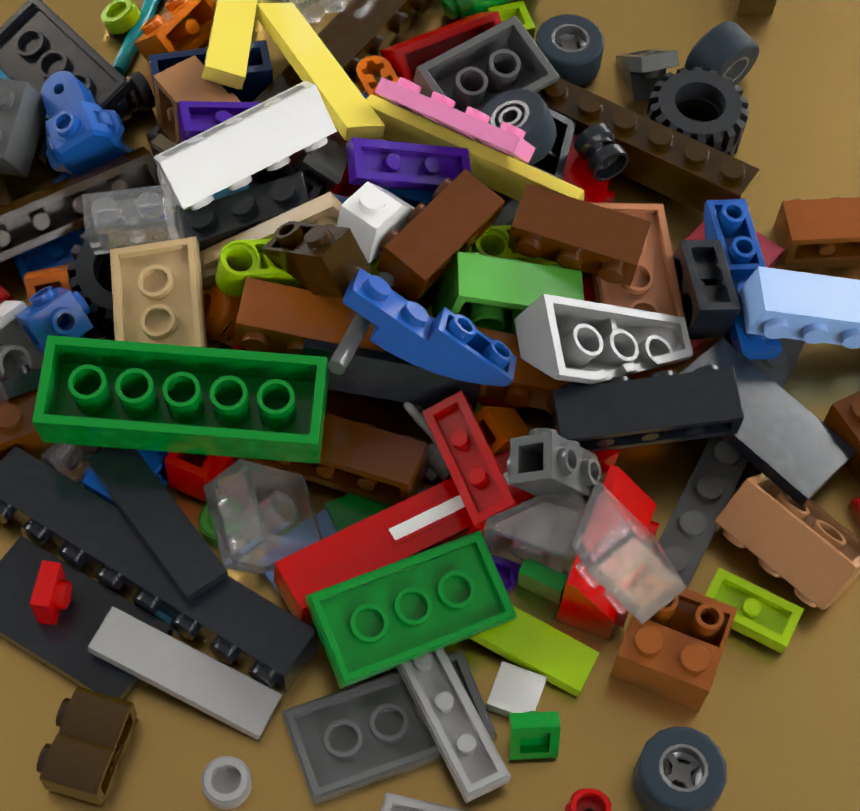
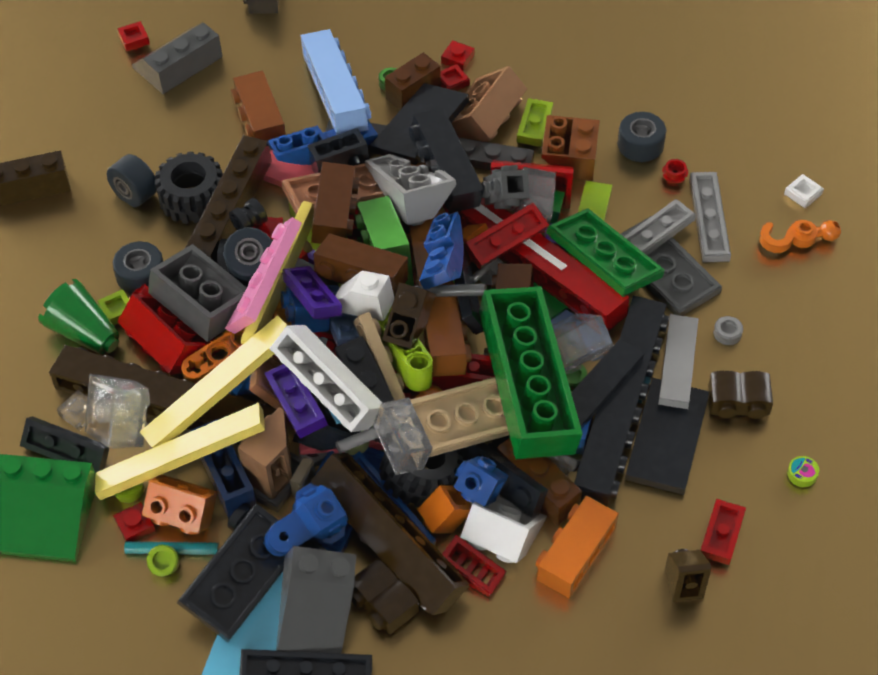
camera: 100 degrees left, 5 degrees down
red plate [30,560,72,625] -> none
white tile [486,661,547,718] -> none
green plate [507,711,561,760] -> none
clear slope [572,482,687,624] -> none
dark grey slope [616,49,679,102] -> none

